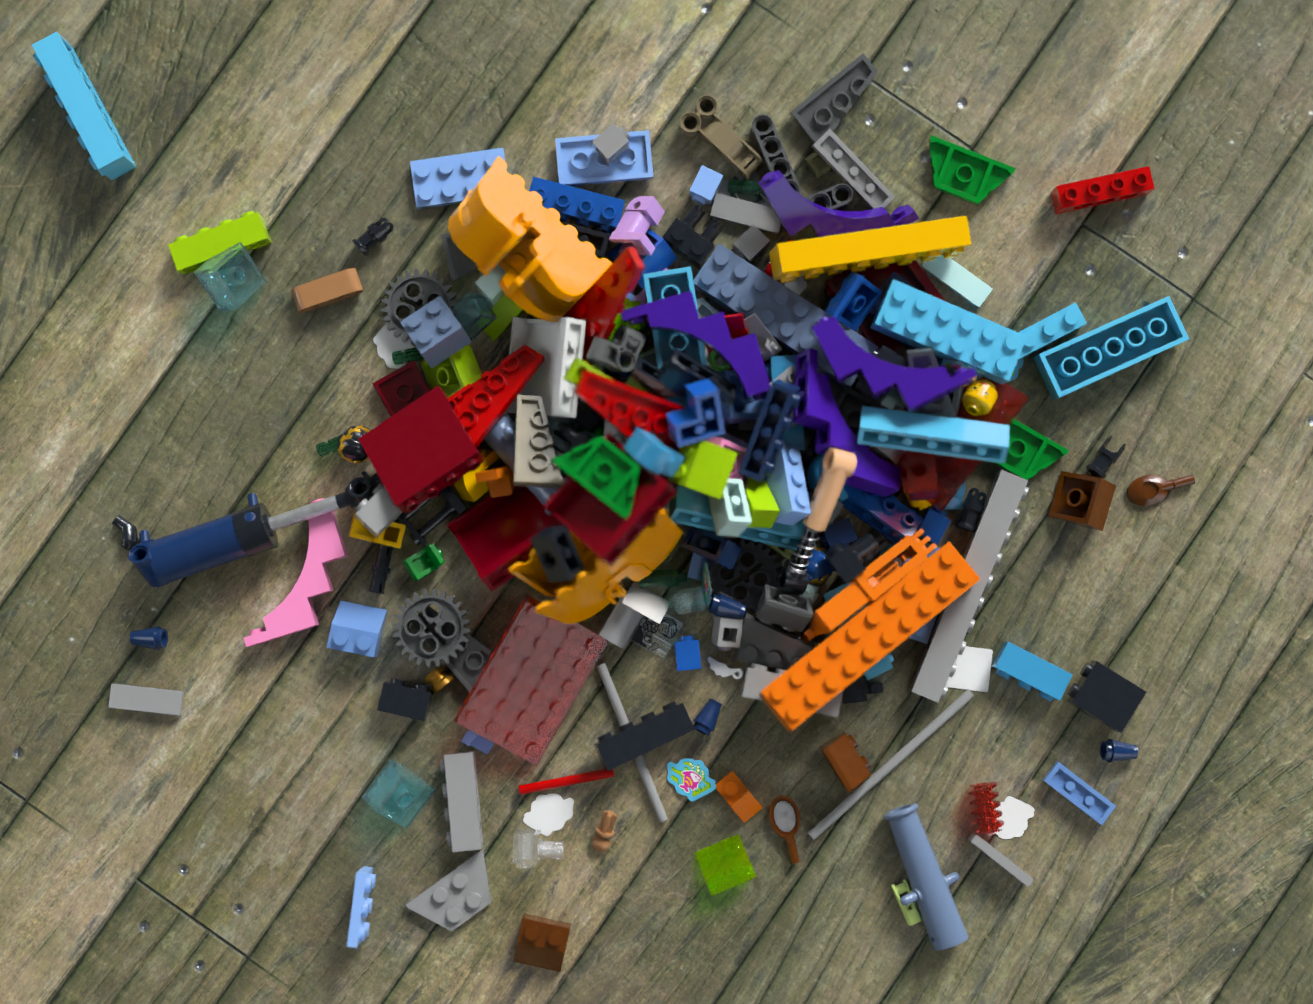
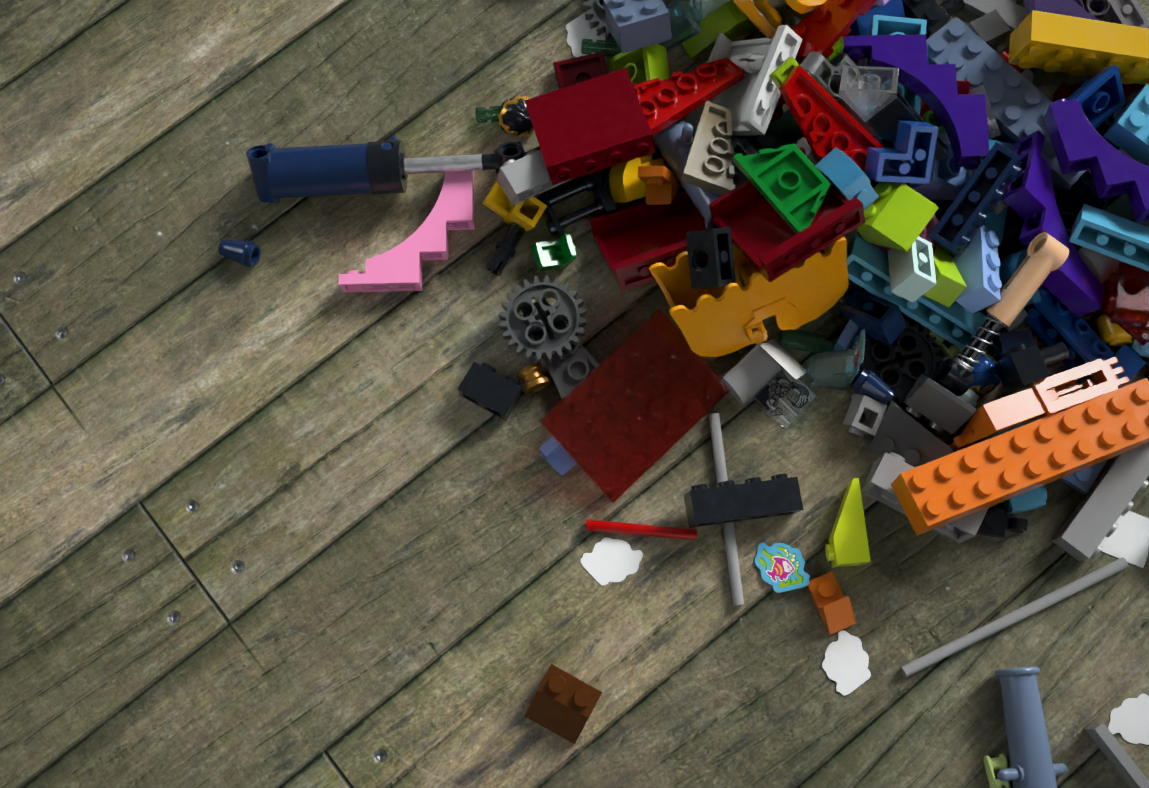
camera: 20 degrees right, 10 degrees down
light grey tile [108,683,185,716] -> none
black arm [112,515,138,550] -> none
medium blue slope [327,601,388,657] -> none
light blue plate [347,866,376,948] -> none
clear light blue slope [362,759,436,828] -> none
light grey wing [406,849,492,931] -> none
light grey brick [440,751,484,852] -> none
clear brick [512,829,564,869] -> none
medium nougat axle [592,810,617,852] -> none
blue brick [674,635,701,671] -> none
dark blue cone [693,698,722,736] -> none
clear neon green hinge [694,834,757,896] -> none
white piece [708,656,744,679] -> none
piece [769,795,800,864] -> none
reddish brown slope [819,732,871,792] -> none
clear red piece [967,781,1005,834] -> none
none -> white pin [731,52,766,73]
none -> white sticker [822,630,871,696]
none -> neon yellow slope [825,478,871,568]
none -> clear slope [839,65,899,122]

